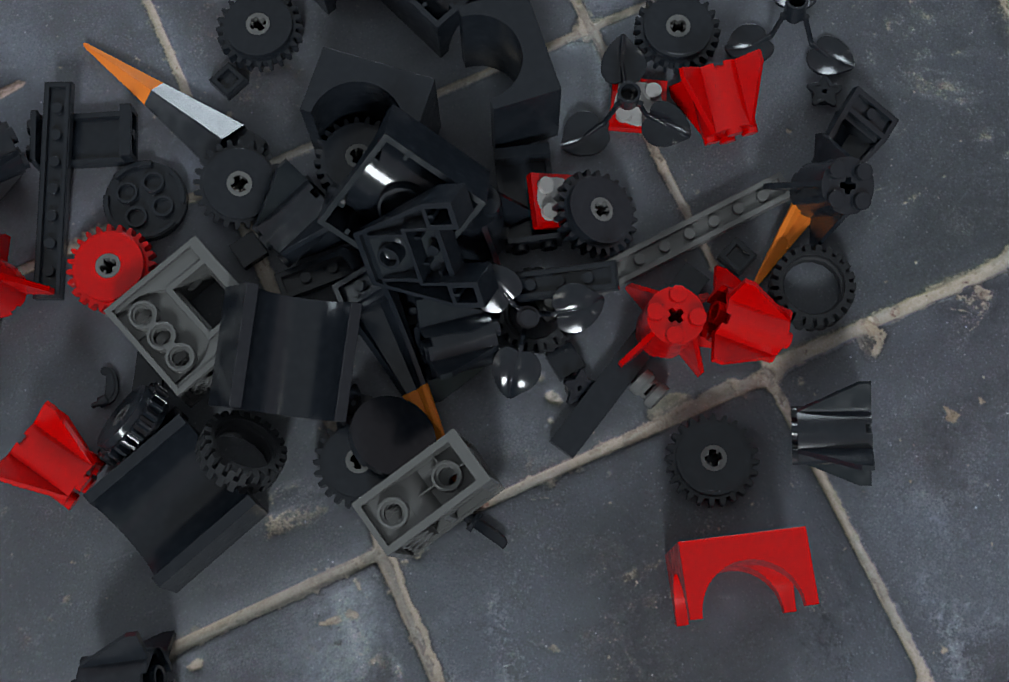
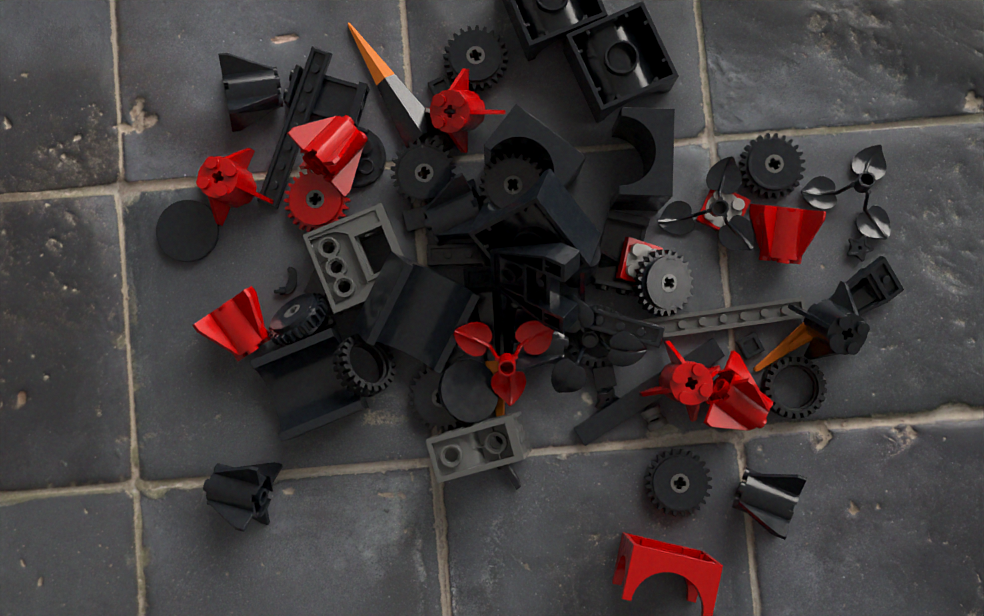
camera: 20 degrees right, 10 degrees up
none -> red brick [287,115,368,197]
none -> red brick [425,68,506,153]
none -> red plant [454,320,554,406]

